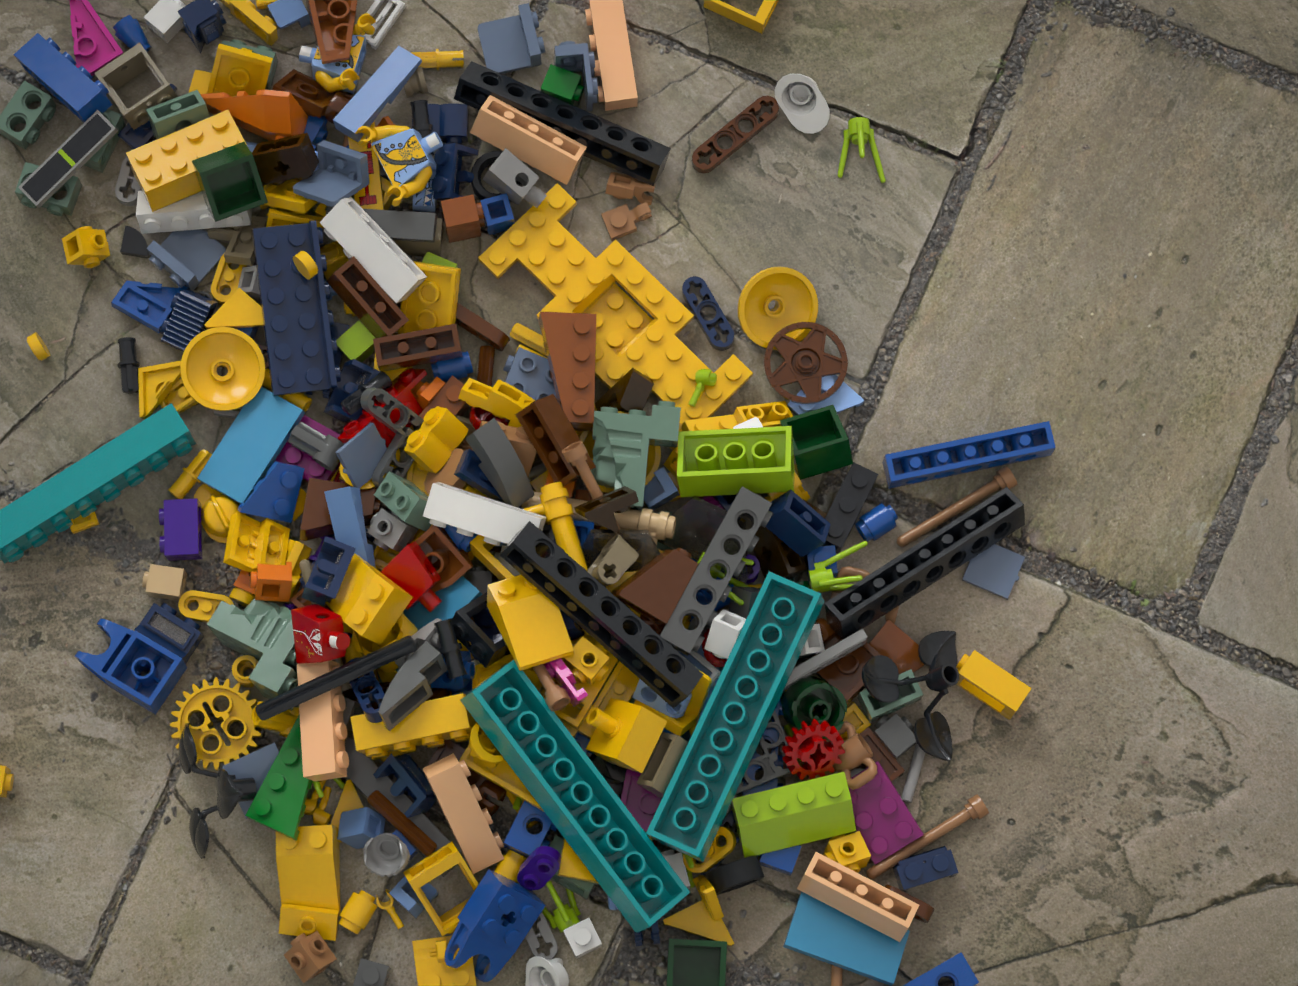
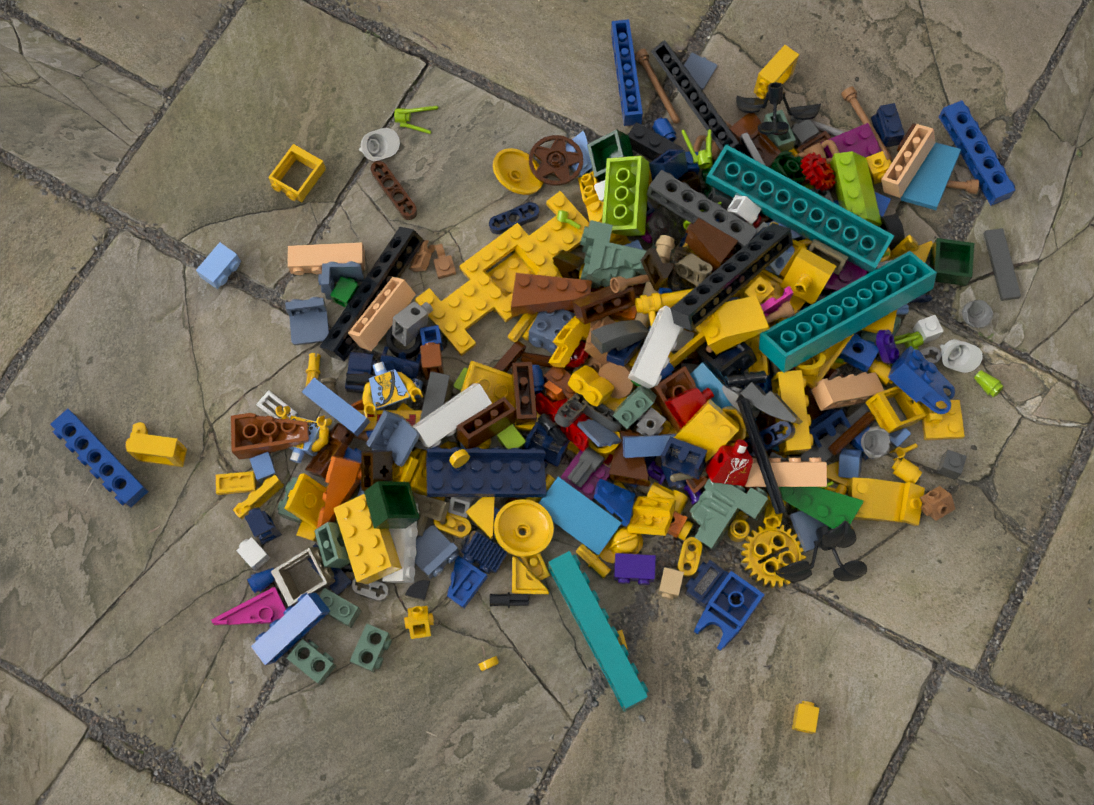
camera: 80 degrees left, 5 degrees down
black tile [18,110,118,208] -> none
orange brick [250,562,292,602] -> none

